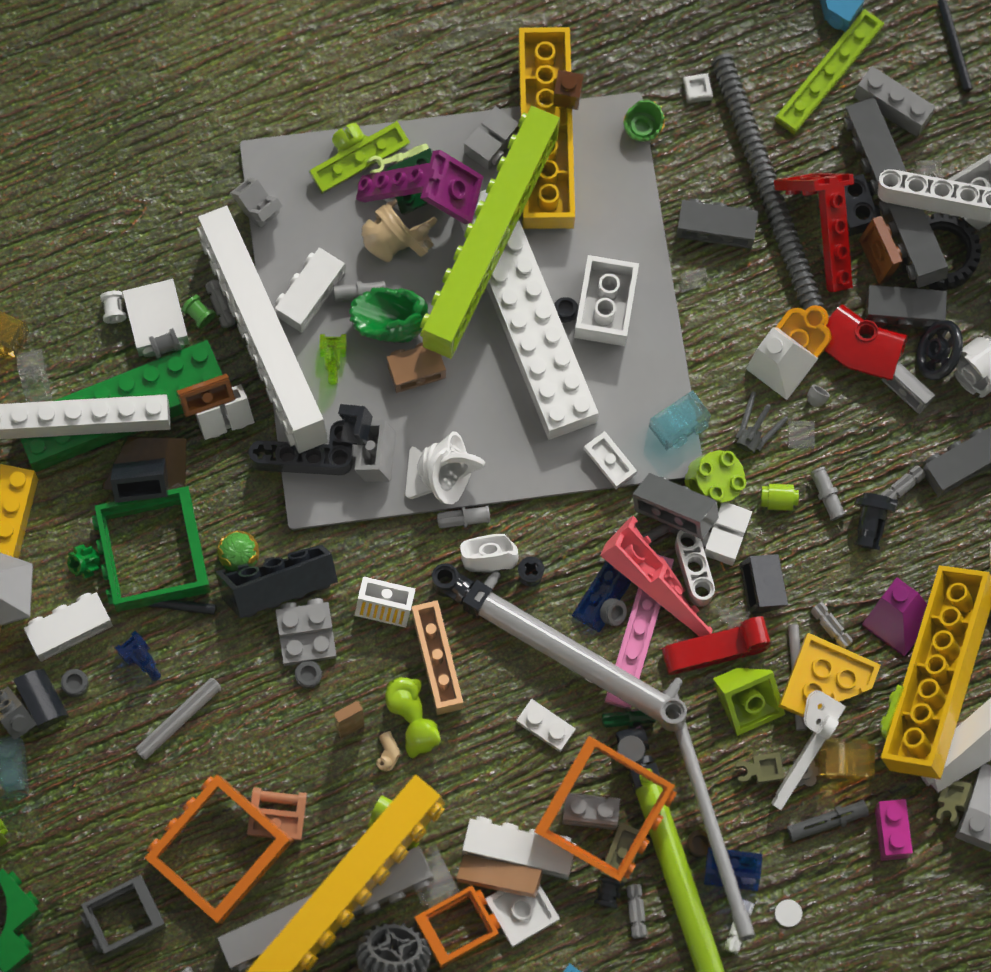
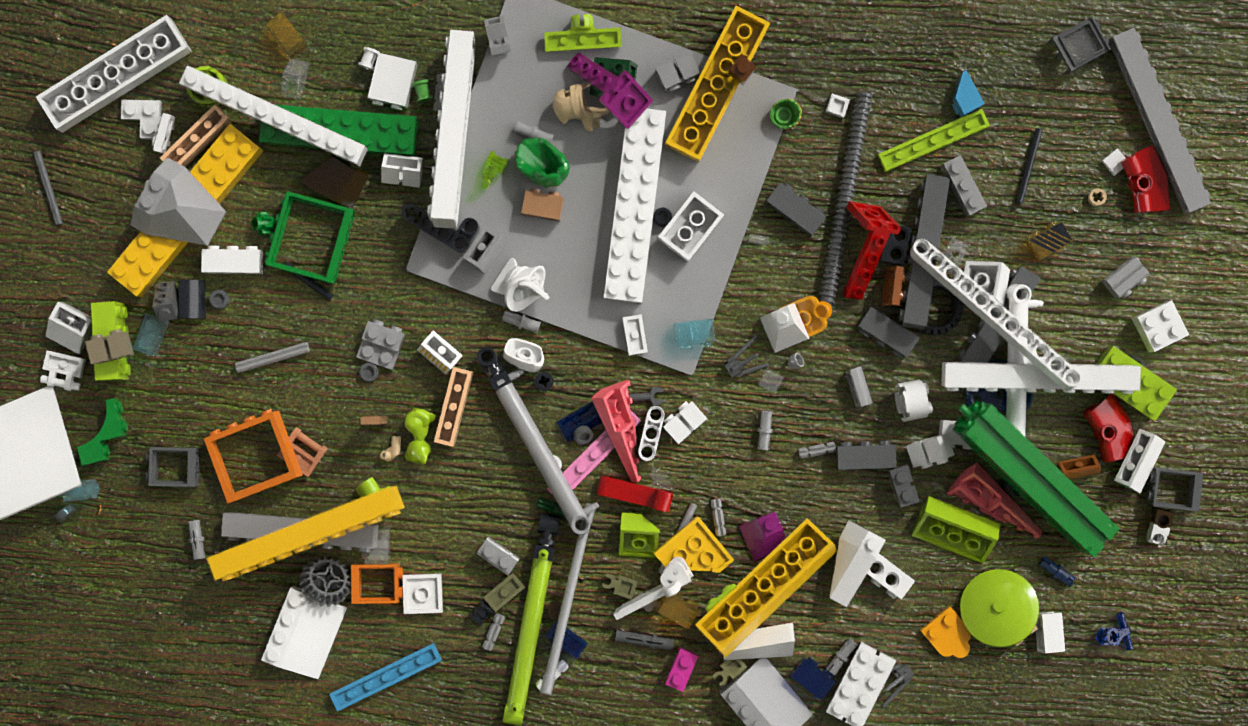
camera: 30 degrees right, 15 degrees up
black brick [111,458,168,503] -> none
clear blue piece [114,631,161,681] -> none
dark grey bush [149,328,182,359] -> none
dark orange brick [176,373,236,417] -> none
black wedge [215,545,338,618] -> none
bright green hair [217,531,259,572] -> none
white brick [274,247,346,333] -> none
black panel [338,404,373,446] -> none
yellowish green piece [367,144,429,174] -> none
lime brick [420,105,560,359] -> none
medium nougat tile [456,854,543,898] -> none
white brick [462,816,576,879] -> none
white plate [516,699,576,752] -> none
orange window [534,736,677,881] -> none
dark grey tile [617,736,645,763] -> none
dark grey brick [633,473,719,539] -> none
lime brick [685,450,746,505] -> none
brick [739,554,788,614] -> none
lime brick [761,484,799,511] -> none
white piece [775,900,802,927] -> none
red panel [824,305,907,381] -> none
black piece [854,493,898,550] -> none
black plate [916,320,963,380] -> none

